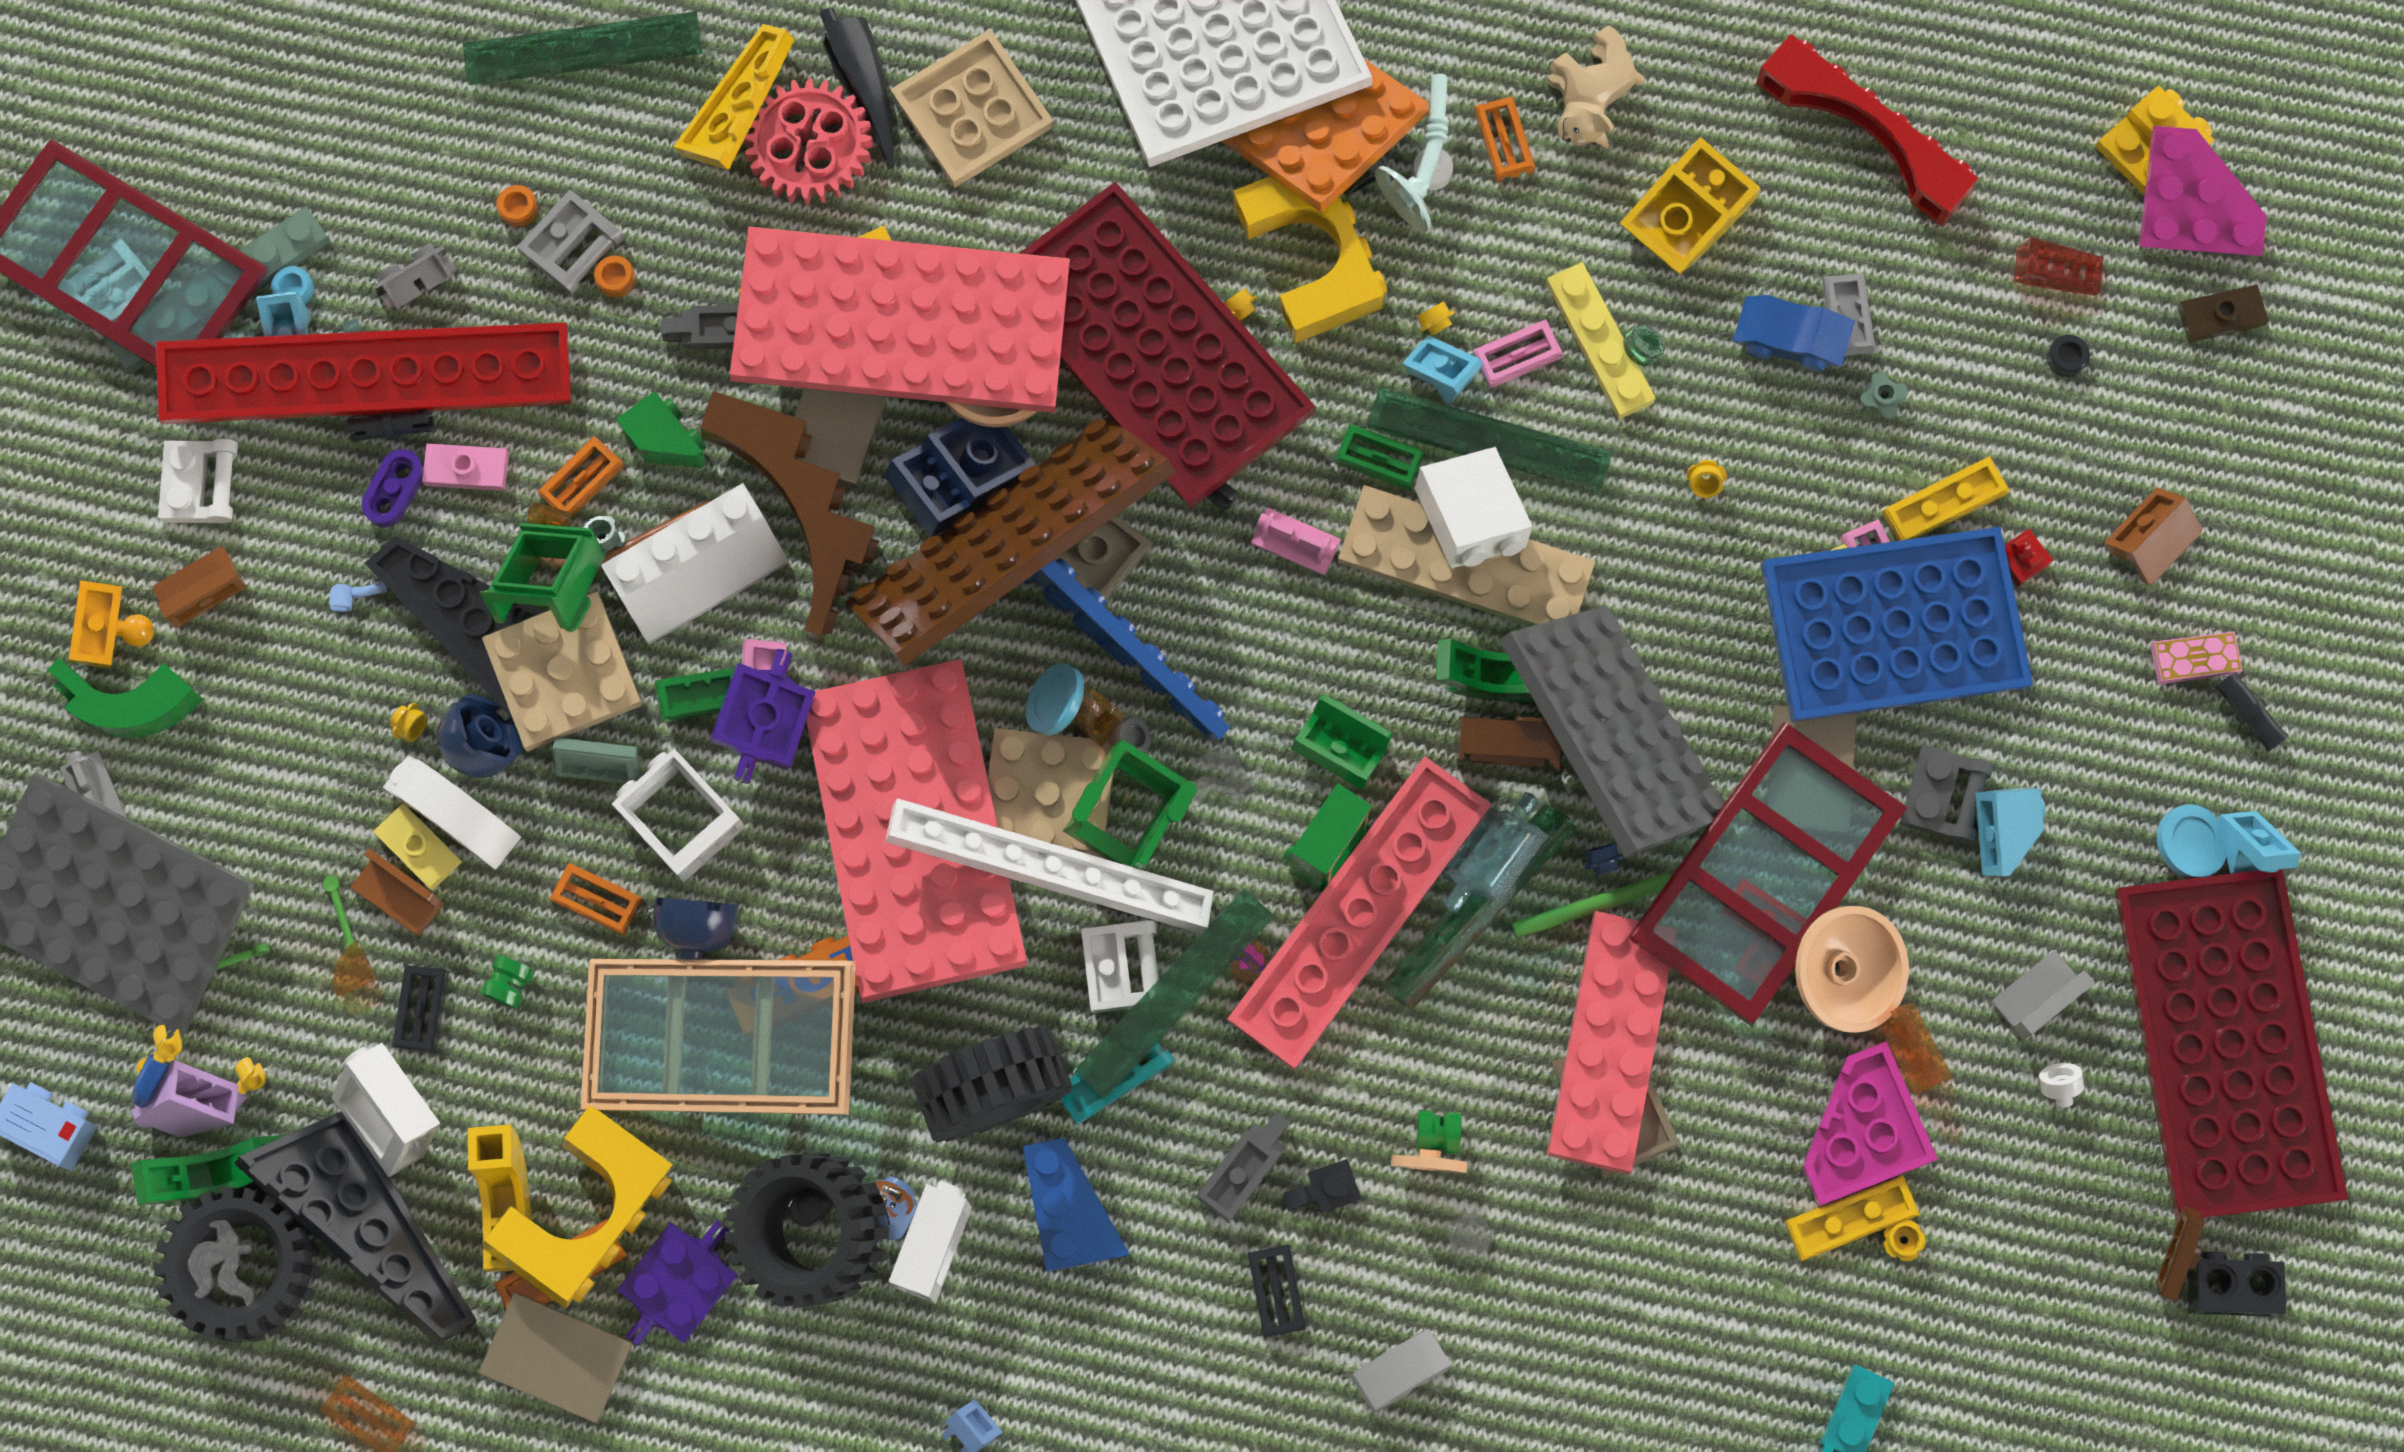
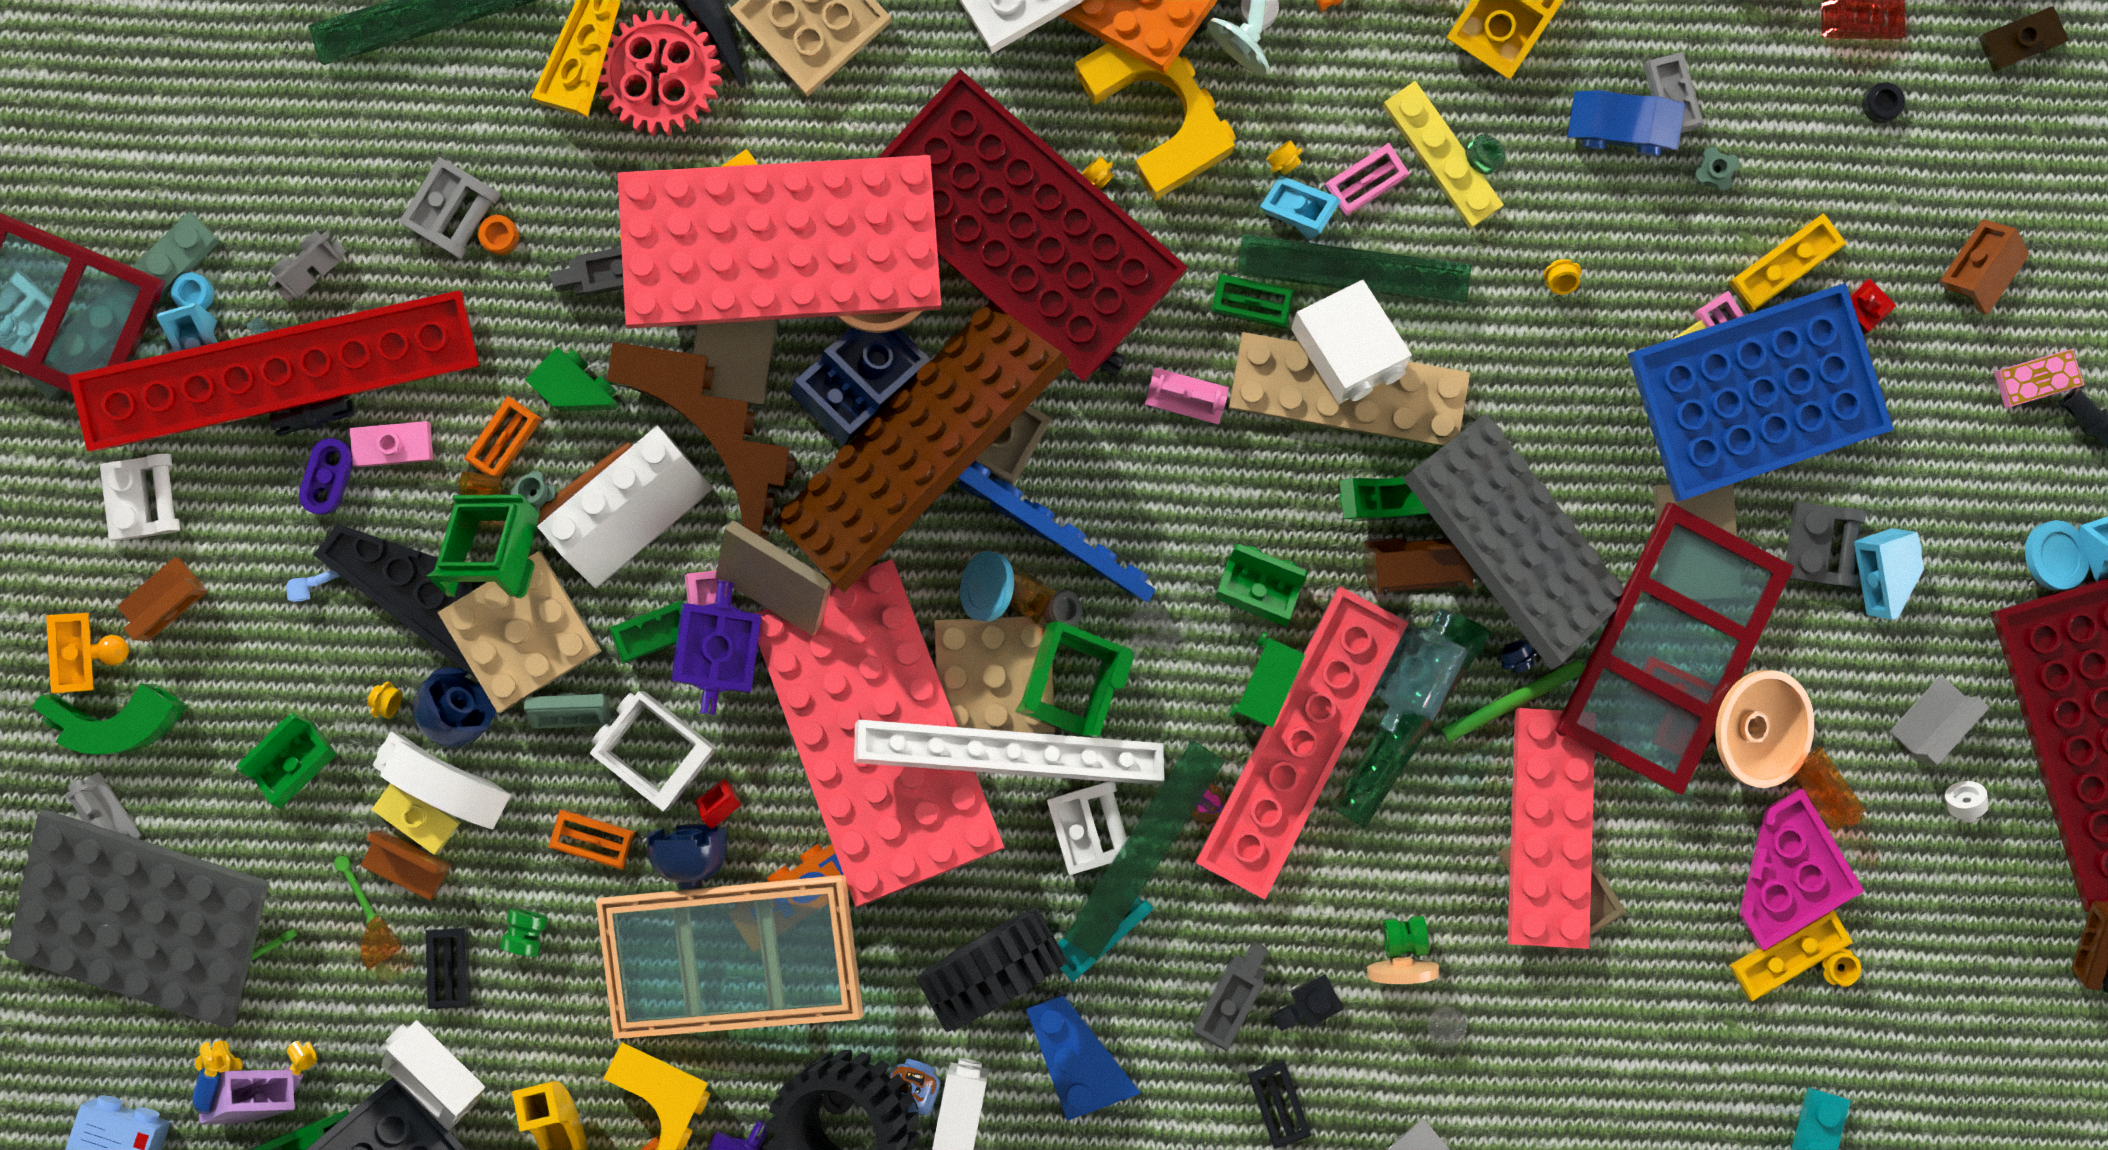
camera: 10 degrees left, 10 degrees up
orange tile [496,185,538,227] -> none
none -> green bracket [236,713,337,809]
none -> red tile [694,779,742,829]
none -> dark tan tile [715,521,832,636]

